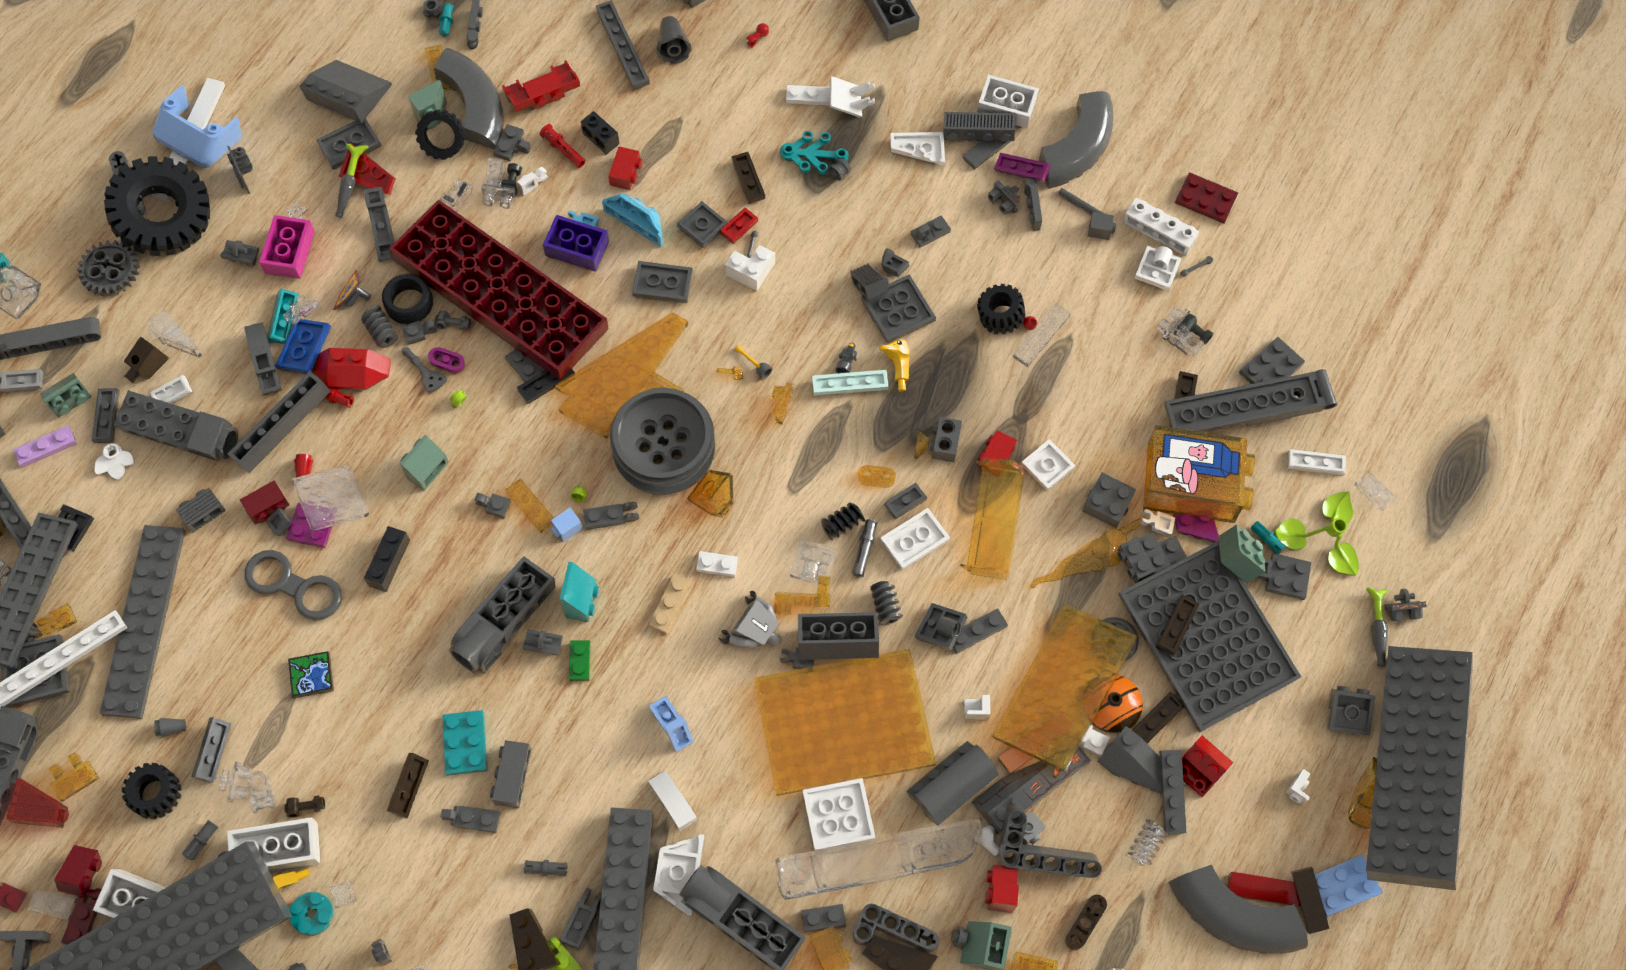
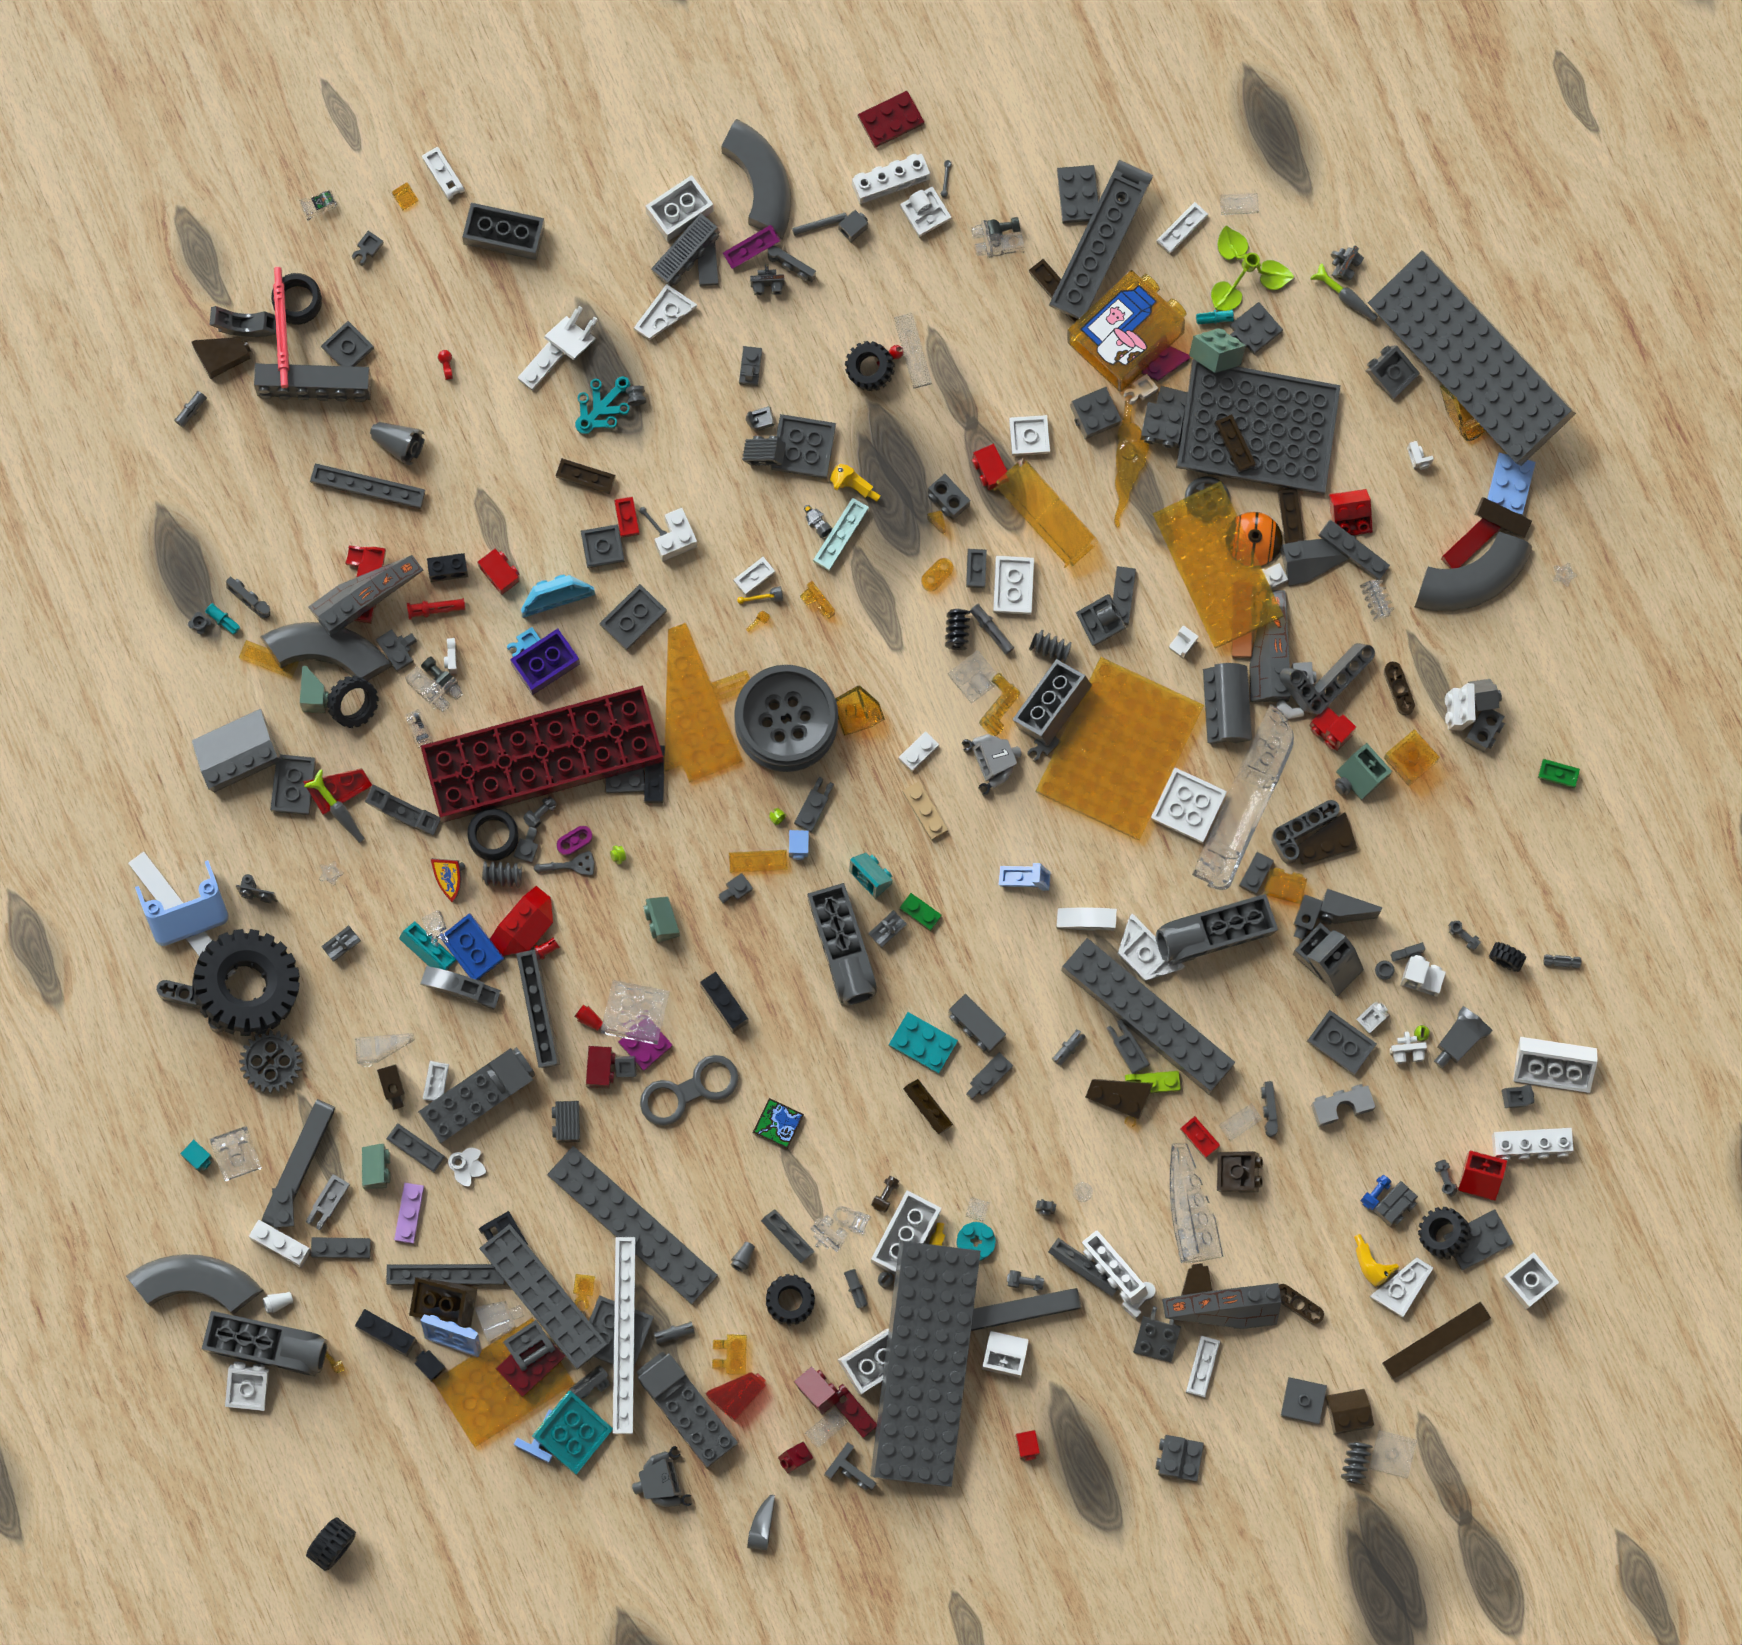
camera: 55 degrees left, 10 degrees up
dark pink brick [259,215,315,279] -> none
none -> dark grey wedge [308,555,424,637]
none -> dark grey pin [654,1321,695,1345]
none -> white plate [734,557,775,596]

